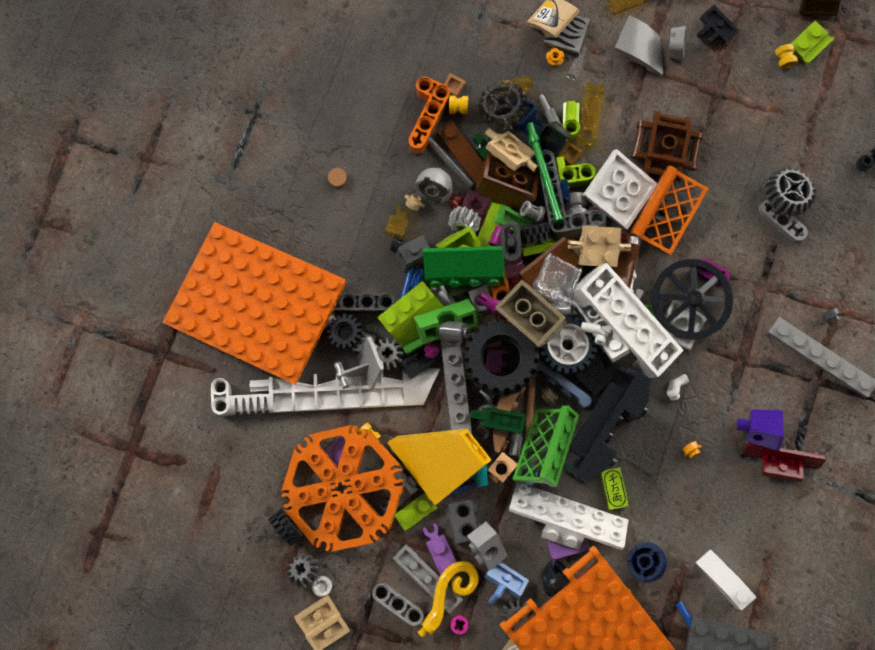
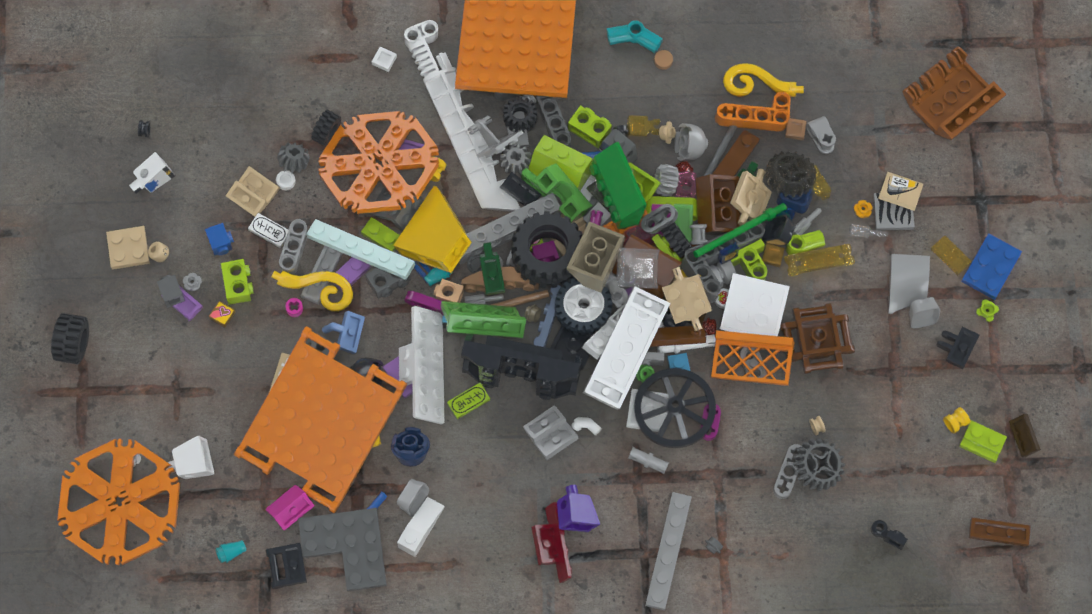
camera: 65 degrees right, 10 degrees down
magenta plate [424,340,441,359] -> none
dark grey brick [439,321,470,343] -> none
yellow wheel [449,95,468,115] -> none
light grey brick [467,522,508,571] -> none
white arm [581,322,607,345] -> none
light orange plate [683,441,701,459] -> none
none -> white tile [248,213,288,248]
none -> light aqua plate [306,219,415,280]
none -> white plate [372,47,397,72]
none -> light grey piece [397,479,429,517]
none -> magenta beam [404,291,444,316]
none -> light grey slope [523,405,579,460]
none -> lime brick [568,105,612,149]
none -> teal piece [607,21,663,53]
none -> light grey pin [628,447,669,474]
none -> dark azure plate [667,353,690,371]
none -> yellow plant [723,63,804,97]
none -> light grey piece [806,116,836,154]
none -> tan bush [809,416,826,435]

